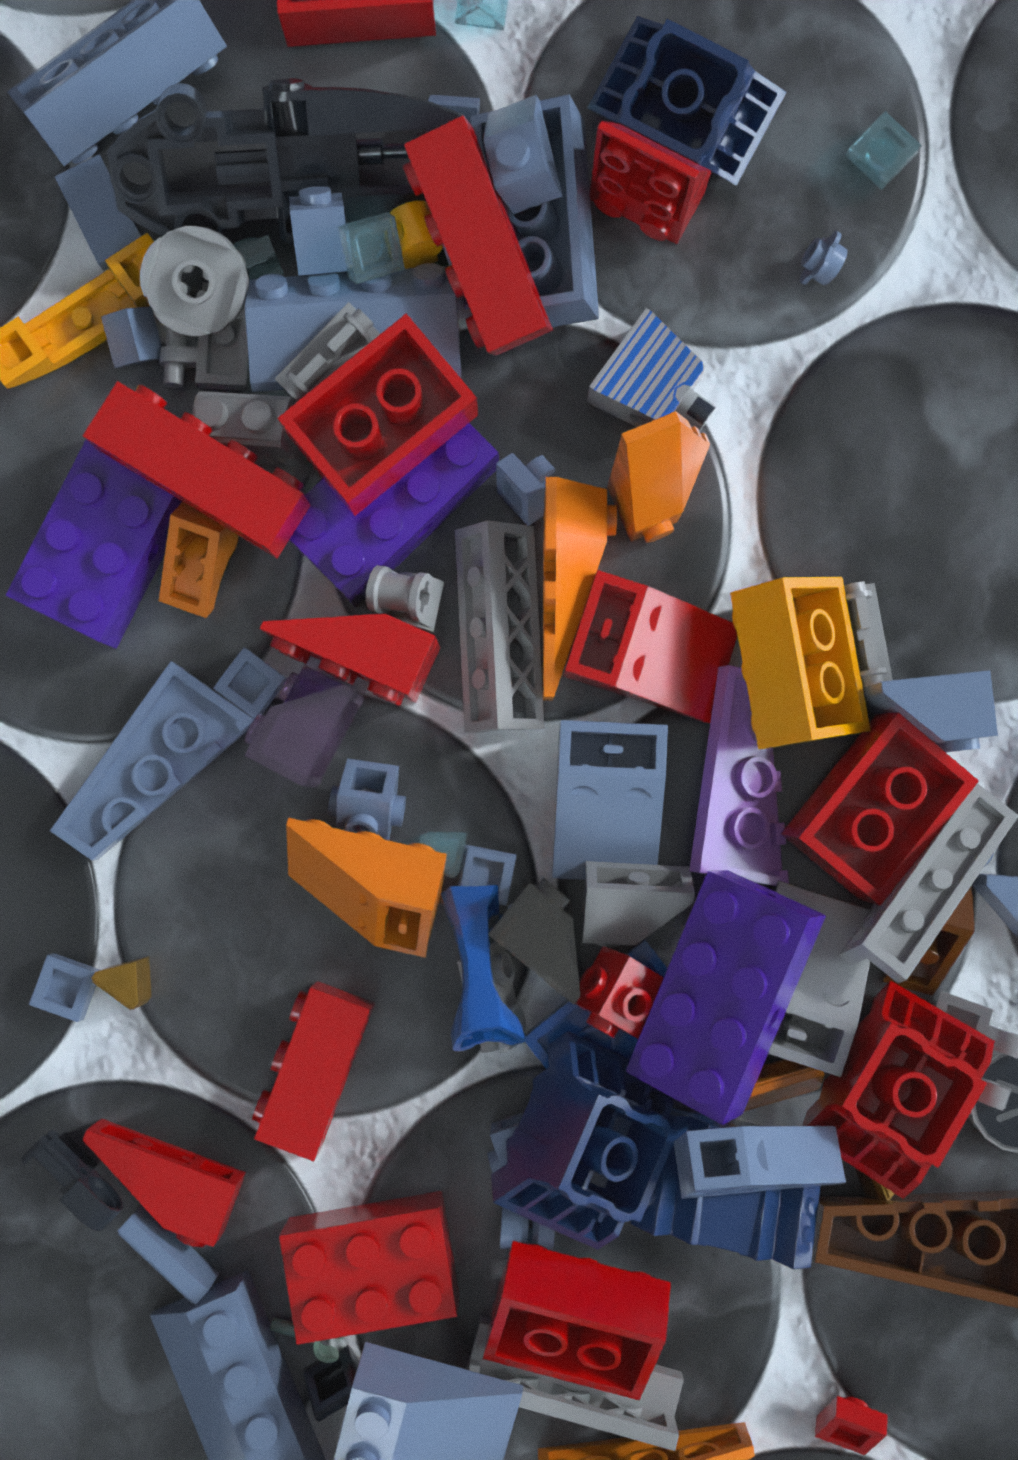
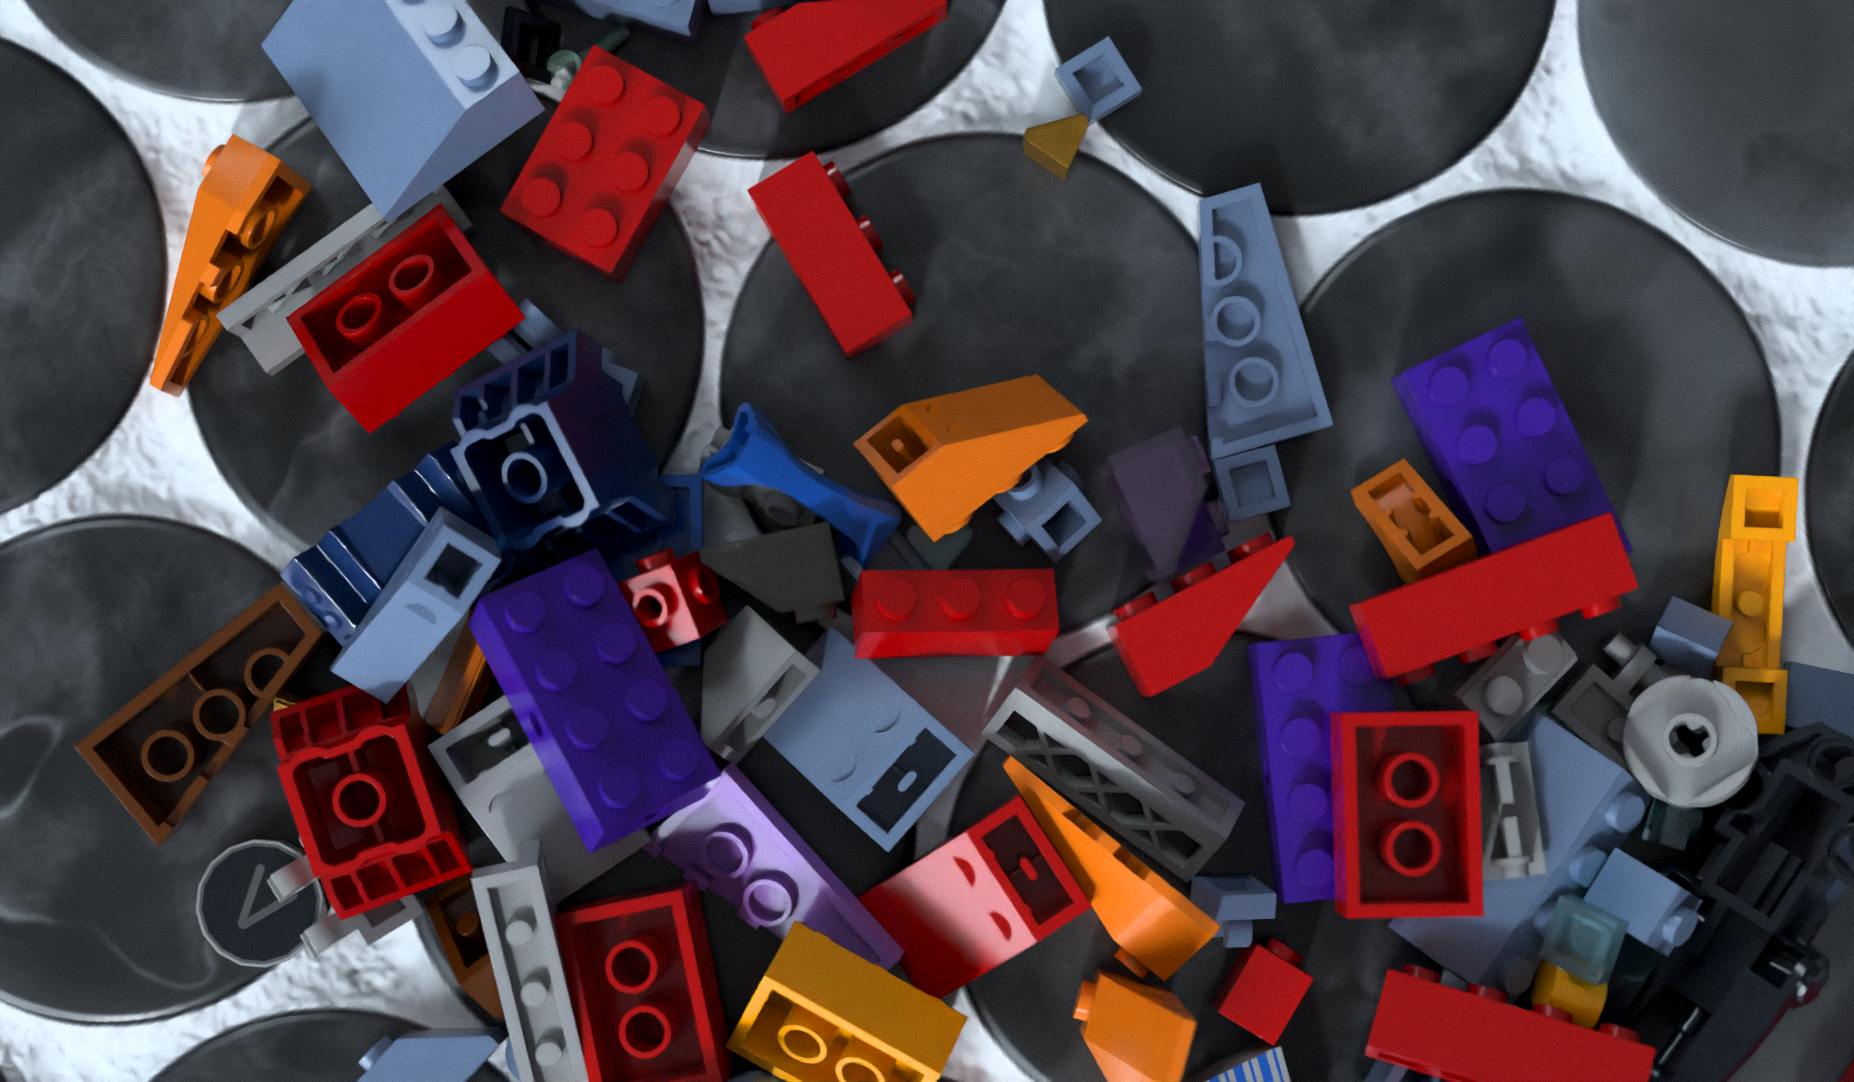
camera: 125 degrees right, 0 degrees up
light grey piece [366,565,444,633] -> none
red plate [815,1396,888,1456] -> none
none -> red brick [851,569,1059,659]
none -> red brick [1210,937,1314,1046]

